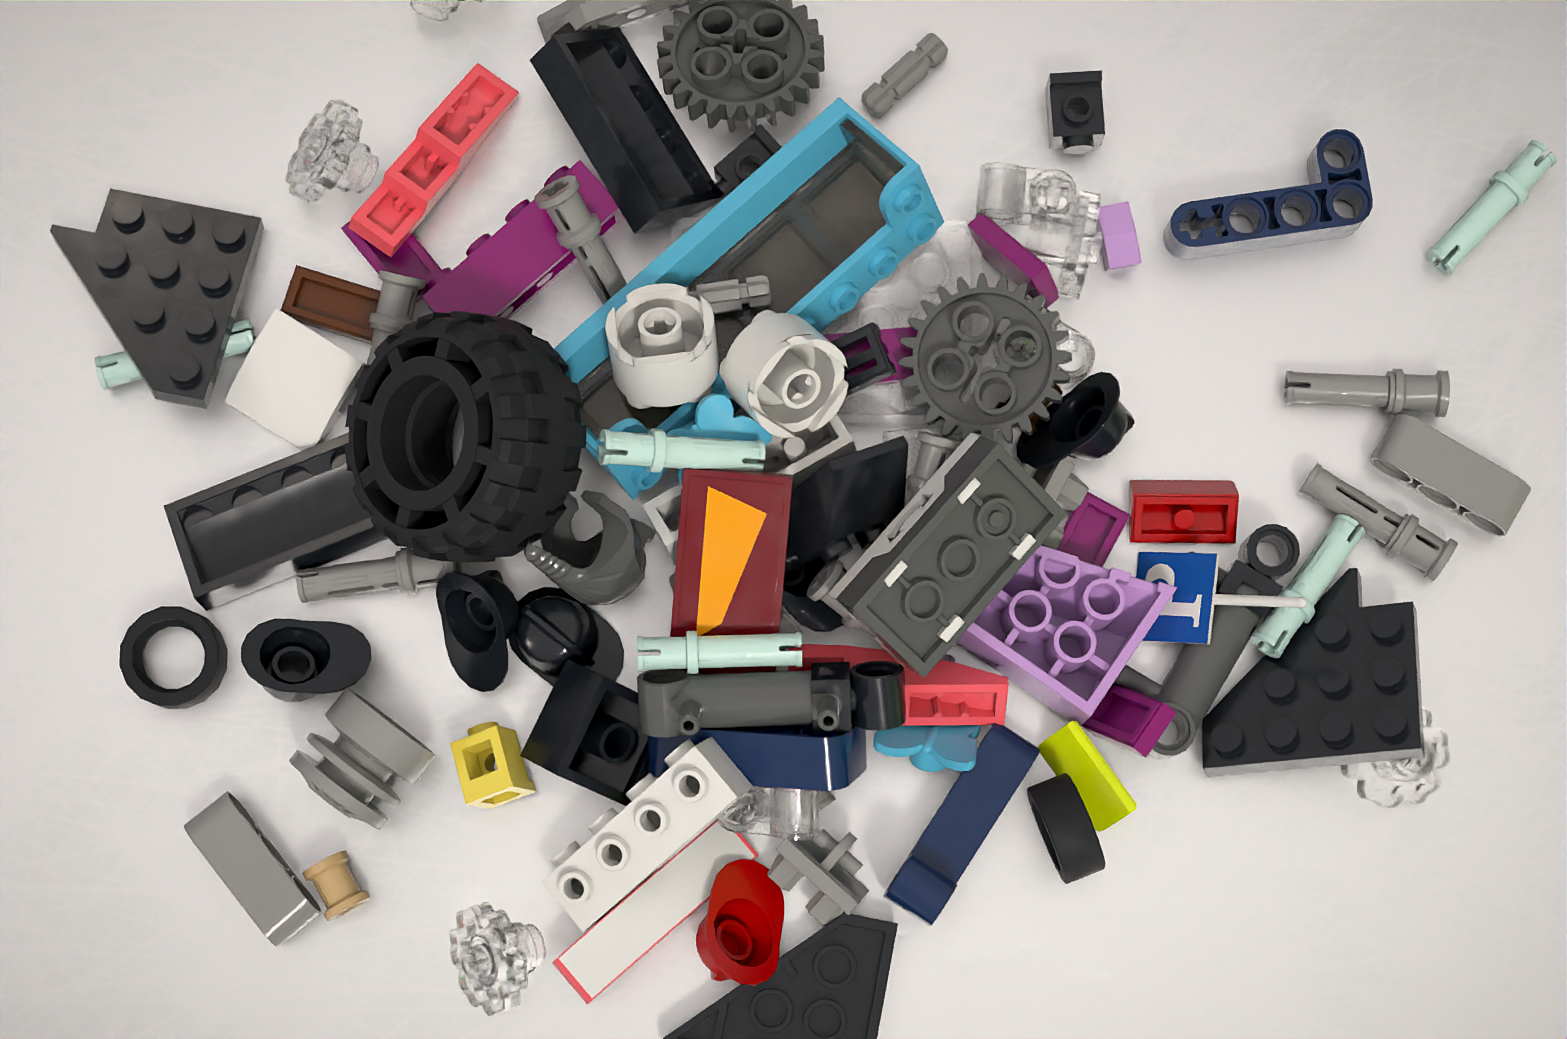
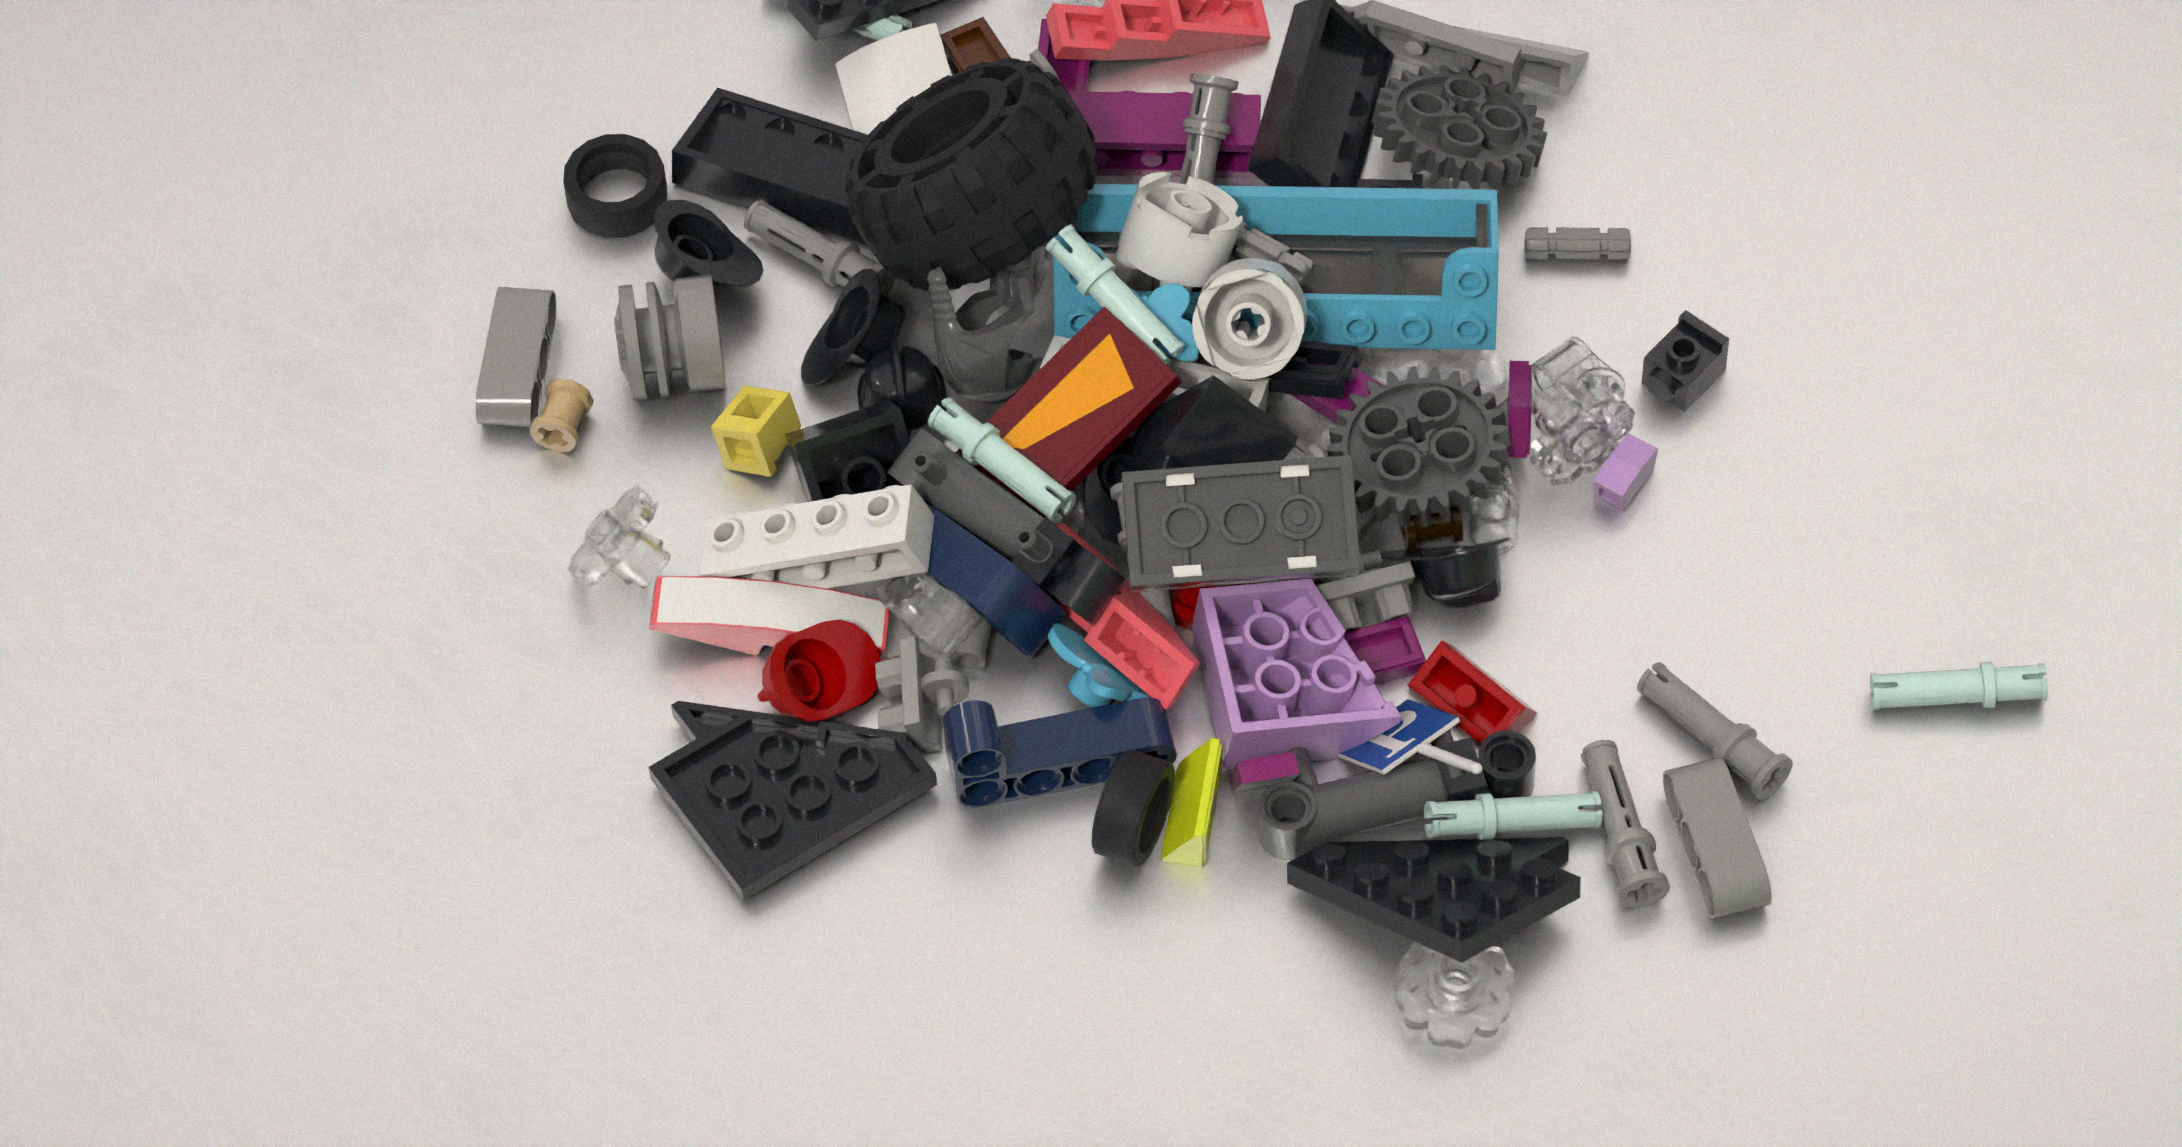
camera: 45 degrees right, 25 degrees down
dark blue beam [1163,129,1373,260] -> none

